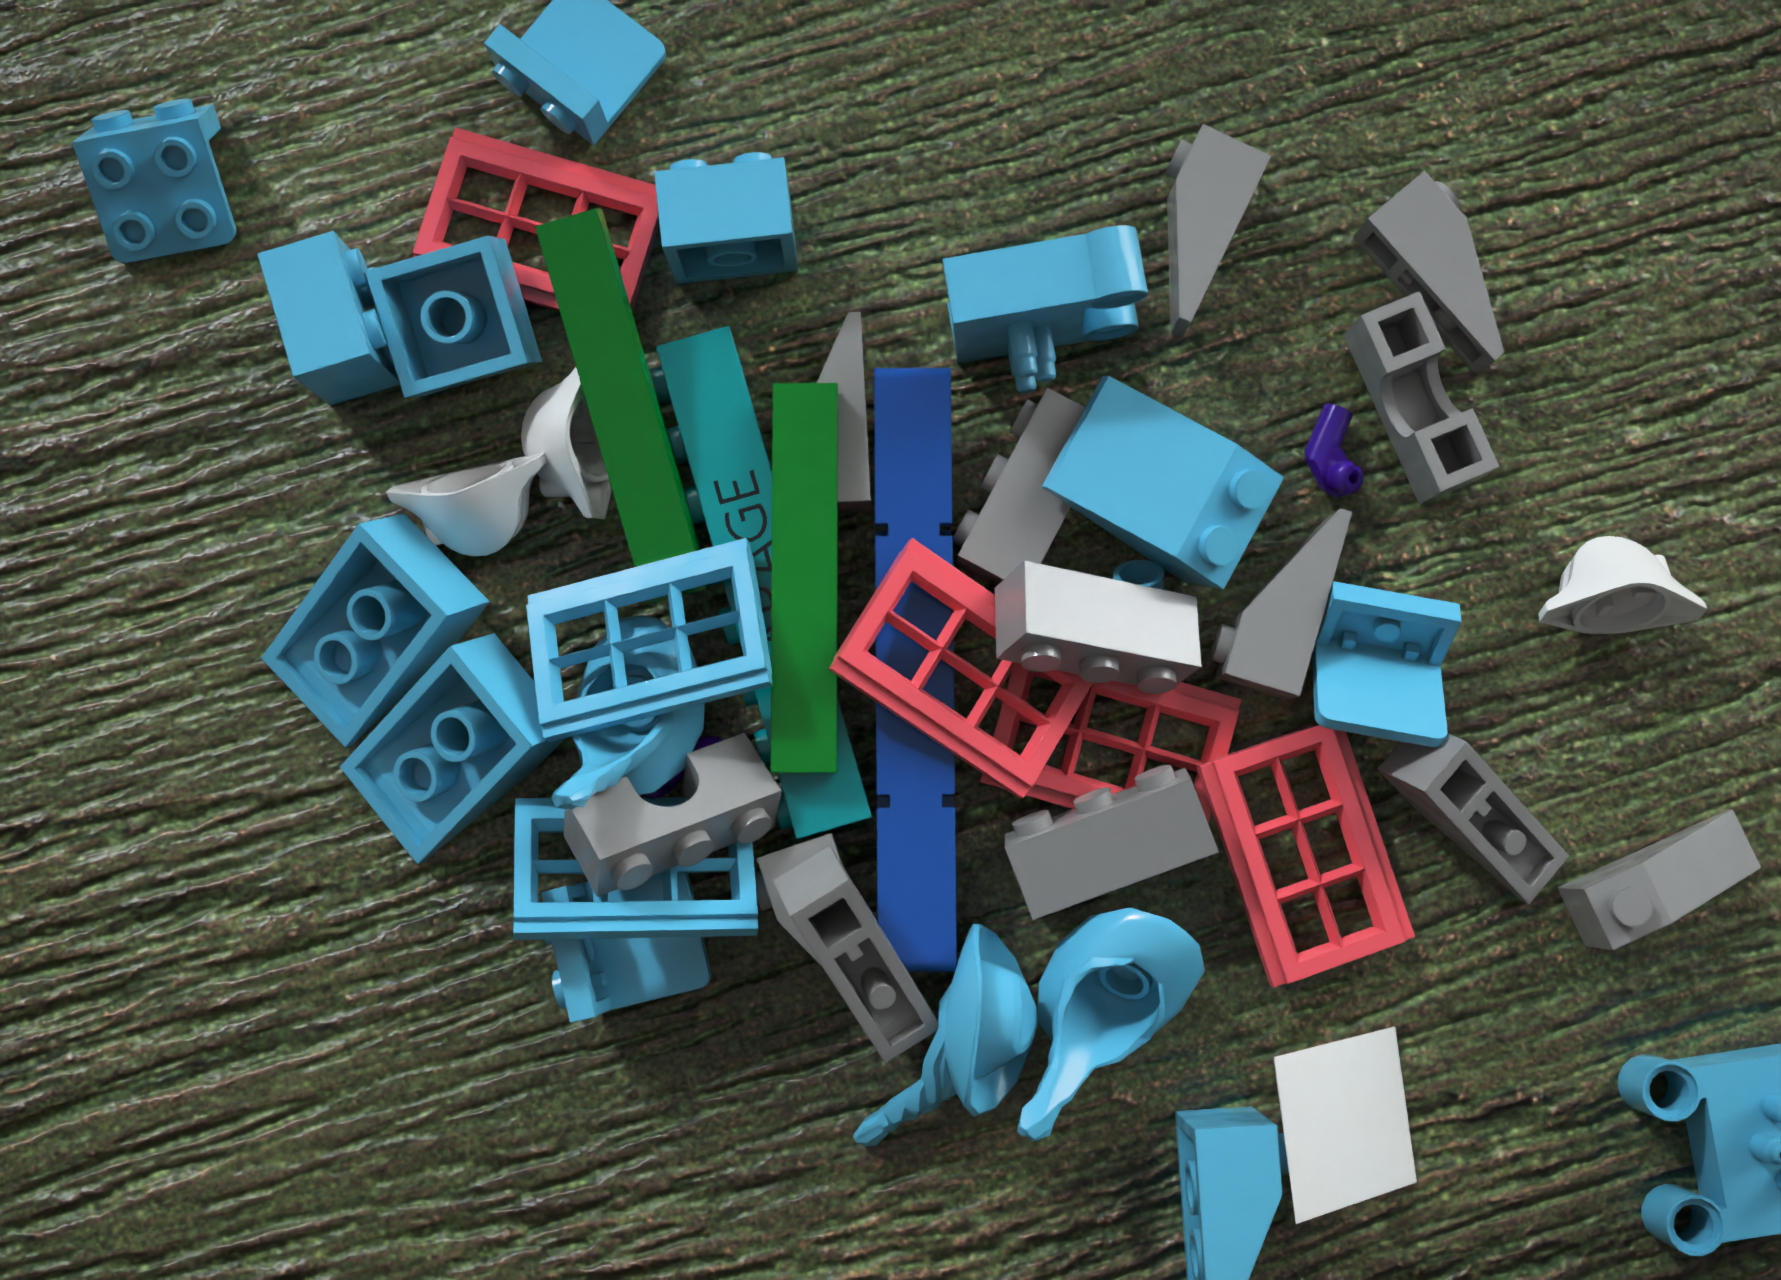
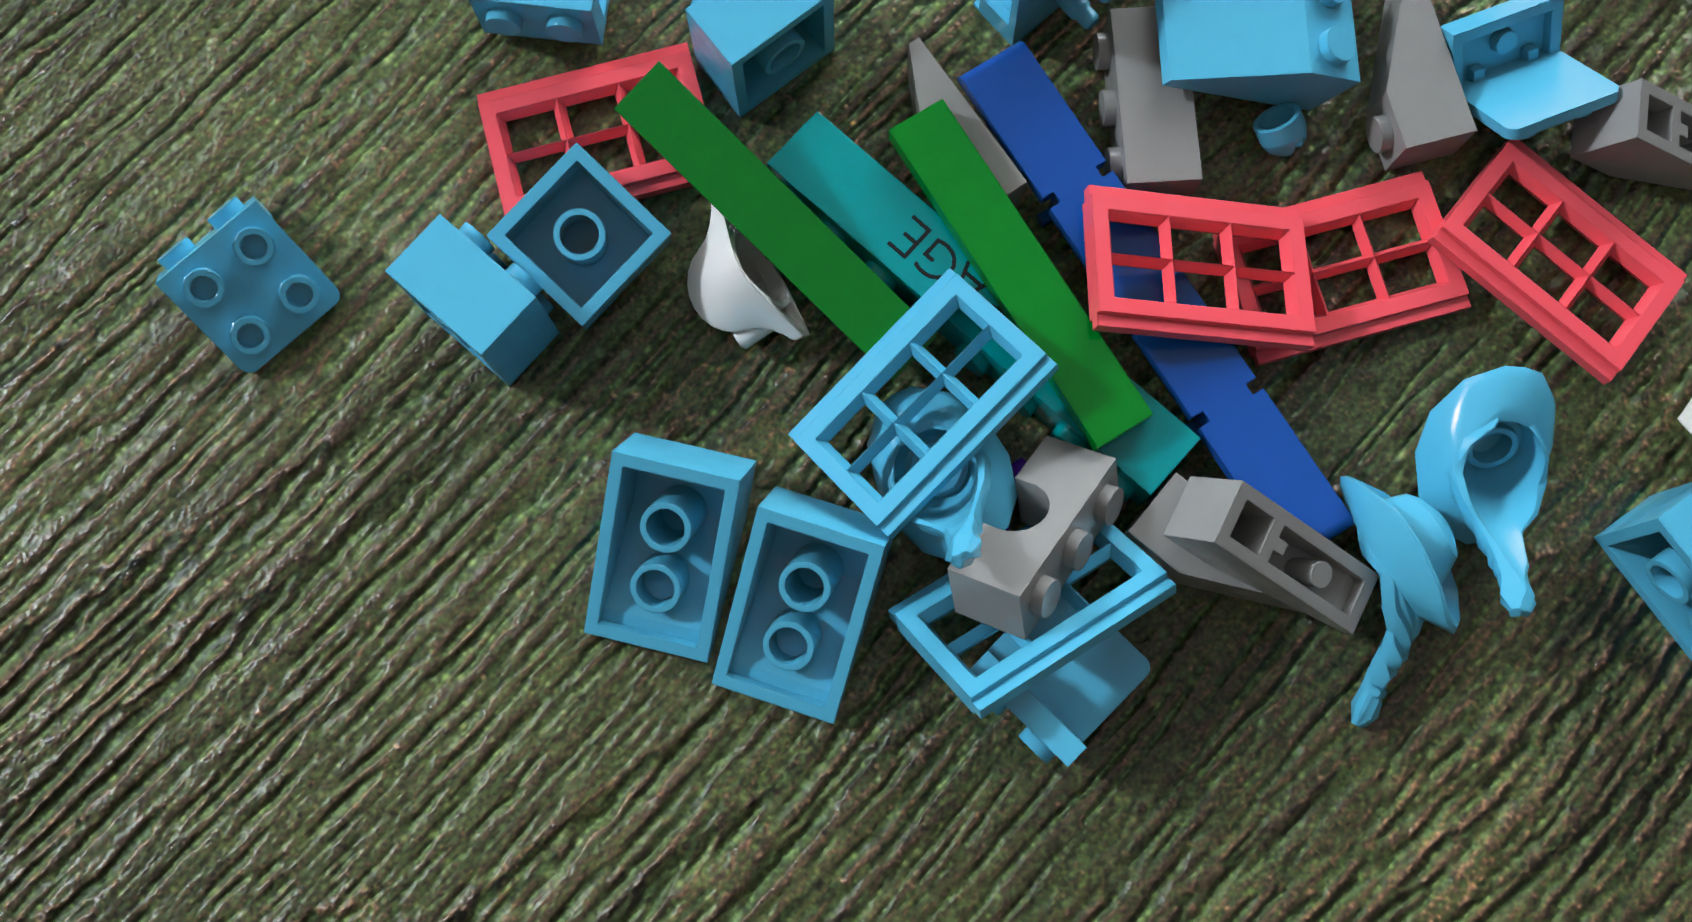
camera: 30 degrees left, 5 degrees down
white hat [386,452,547,556] -> none
brick [995,560,1201,694] -> none
light grey brick [1005,765,1219,920] -> none

